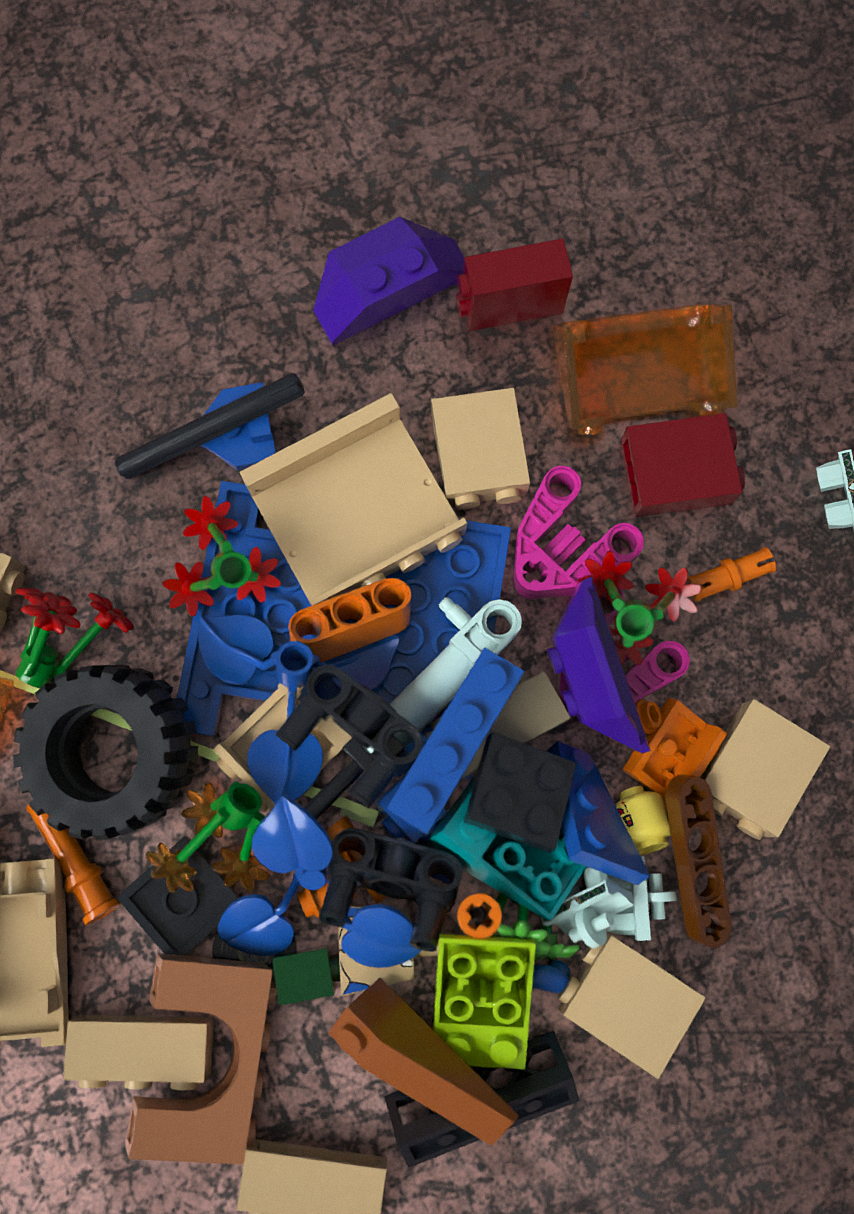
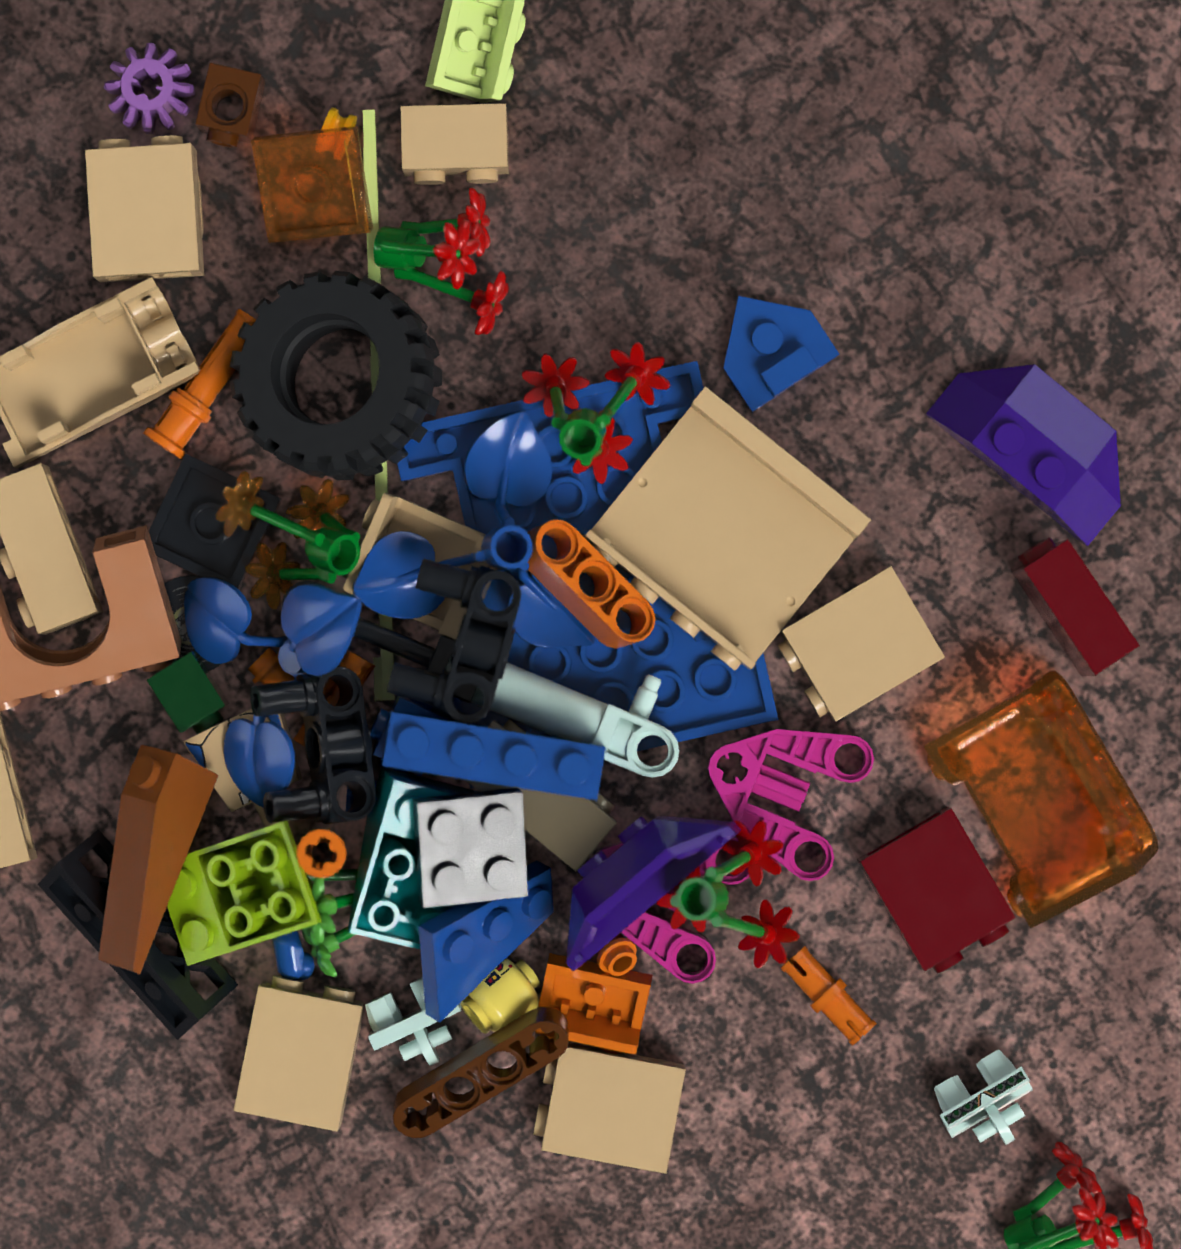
camera: 75 degrees right, 10 degrees up
black axle [115,373,305,479] -> none
light aqua hips [541,868,635,948] -> none

